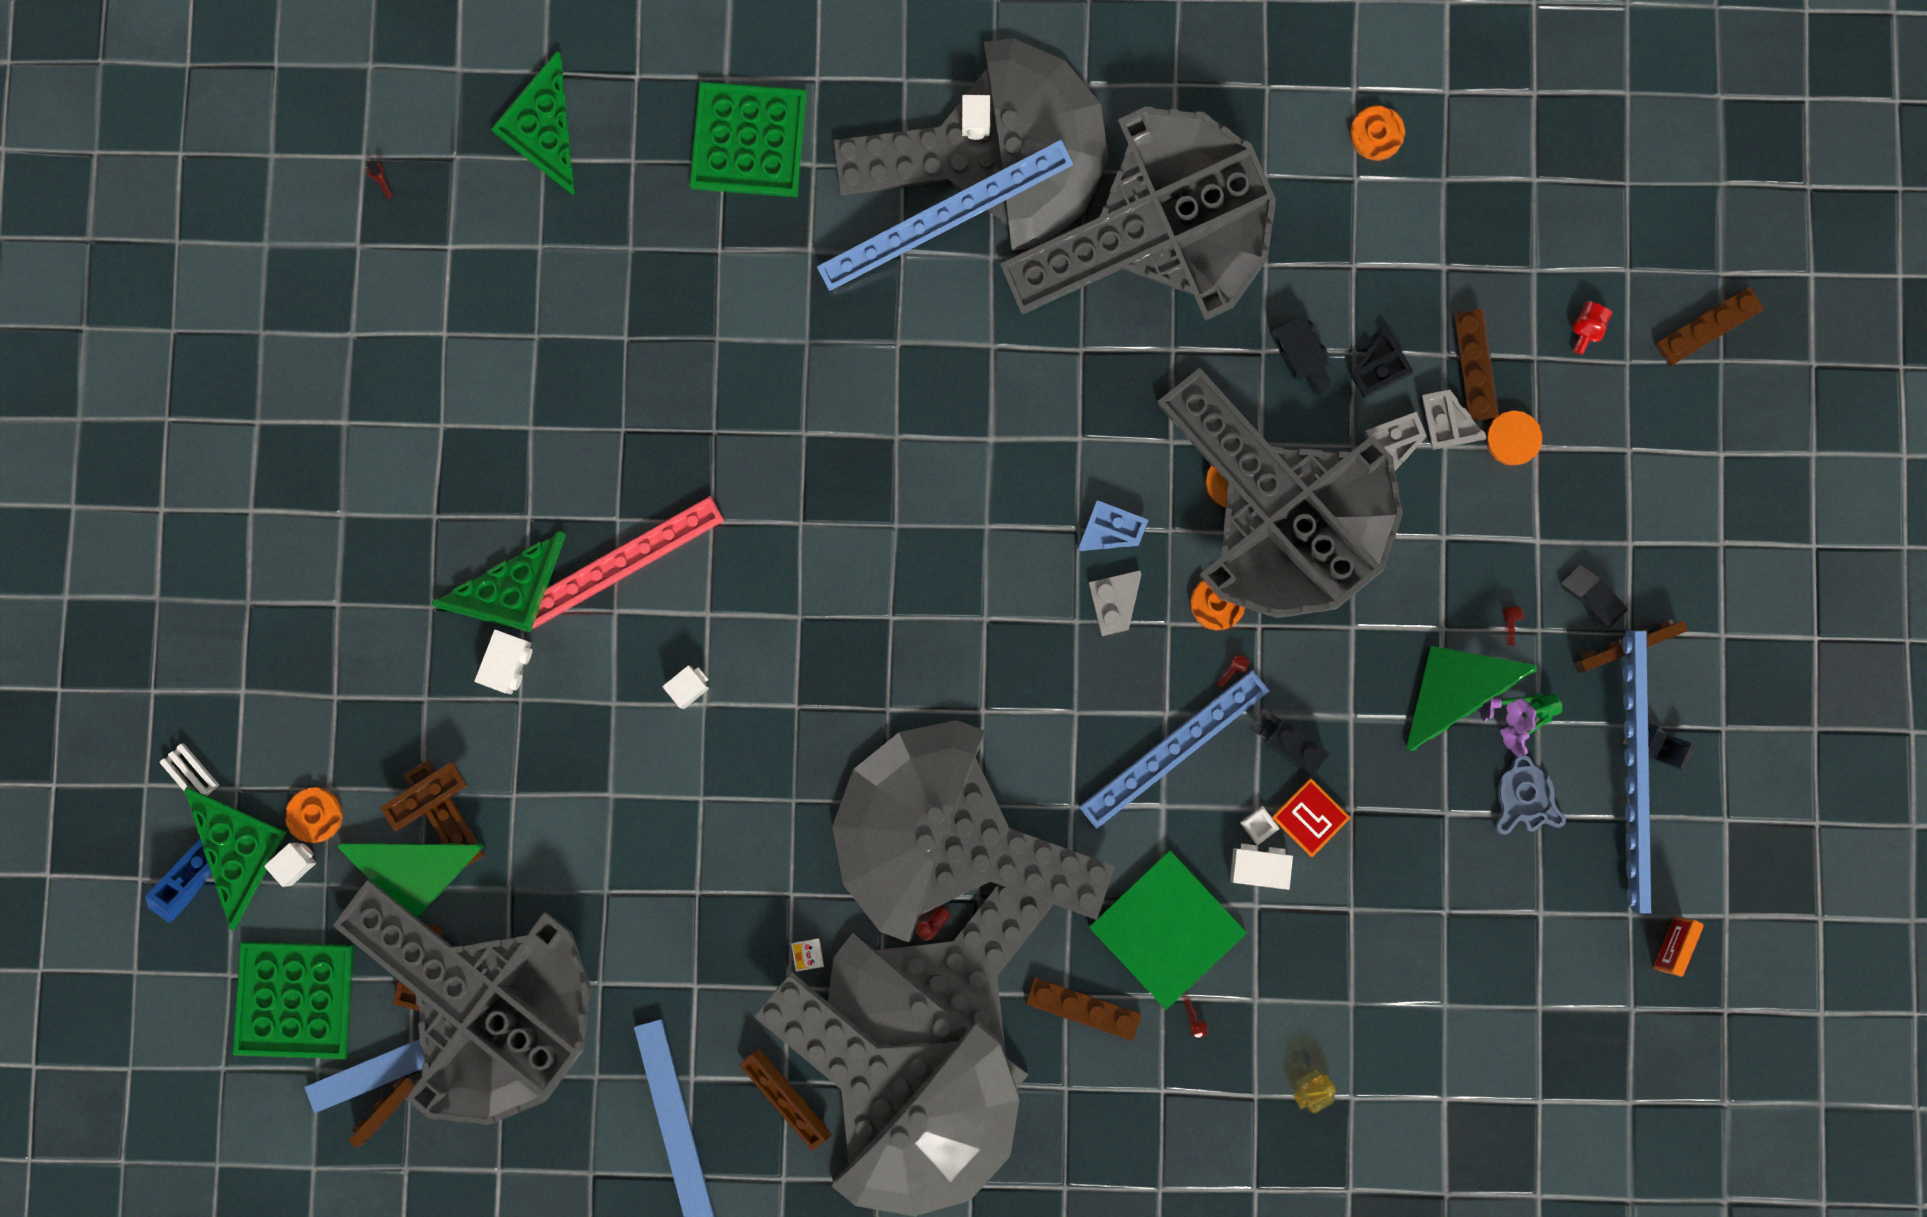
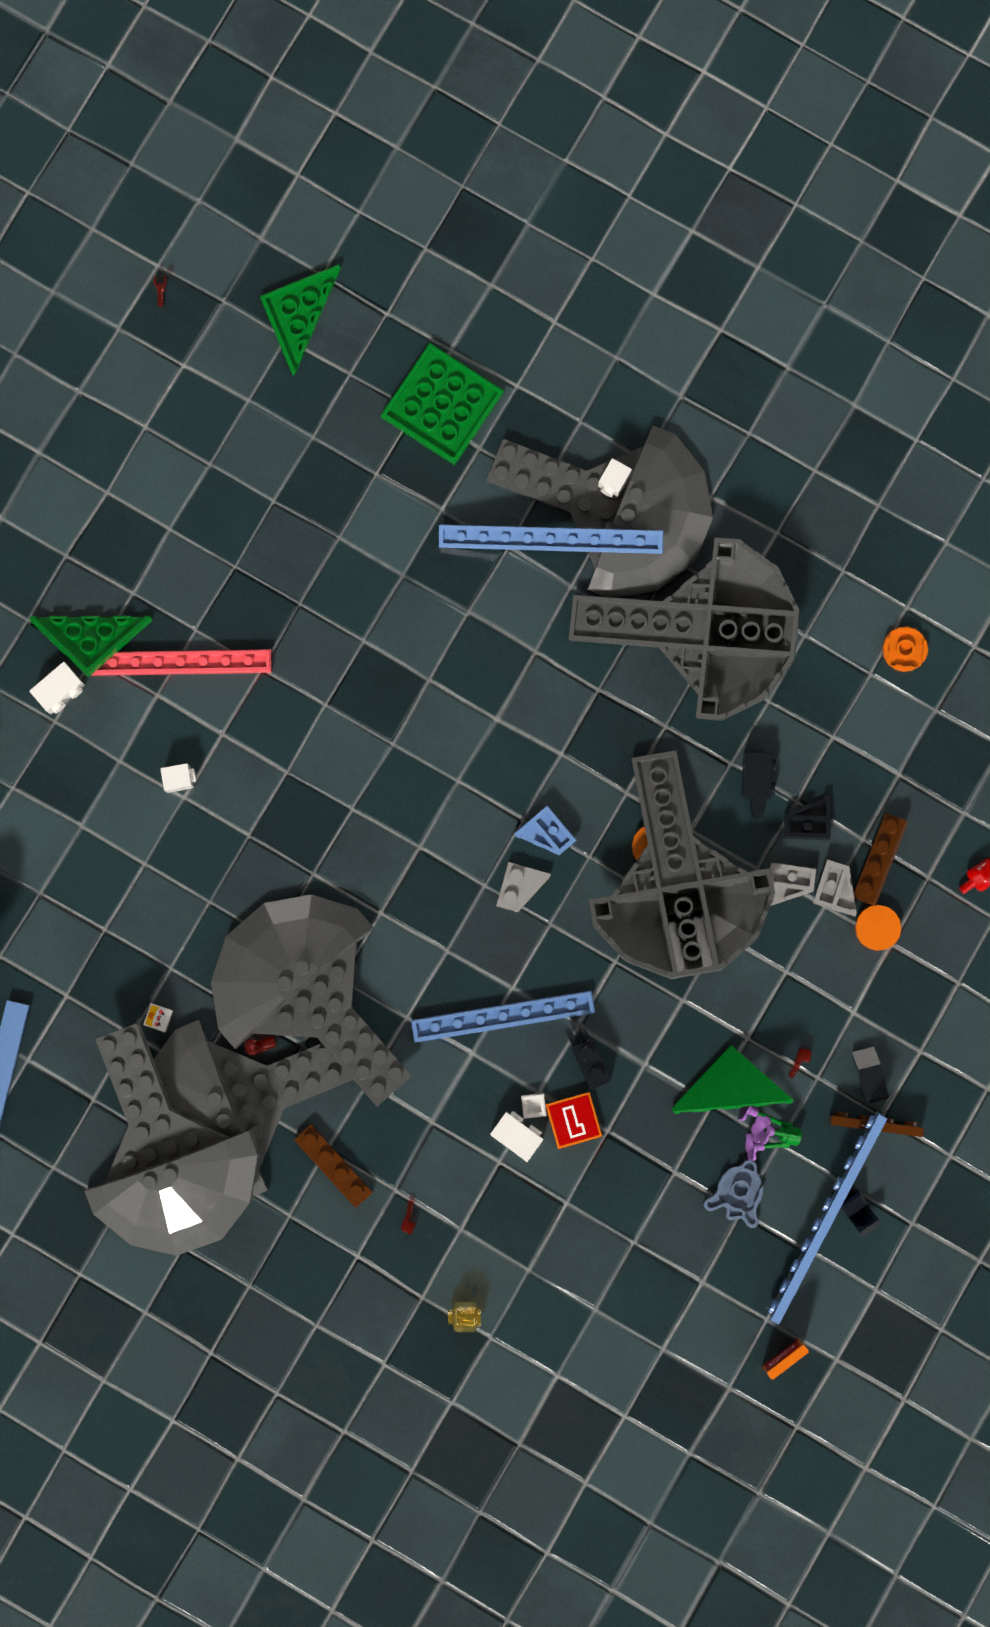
camera: 30 degrees right, 0 degrees up
reddish brown plate [739,1048,832,1151] -> none
green tile [1088,850,1247,1010] -> none
orange tile [1190,580,1245,631] -> none
clear red hand [1216,655,1250,688] -> none

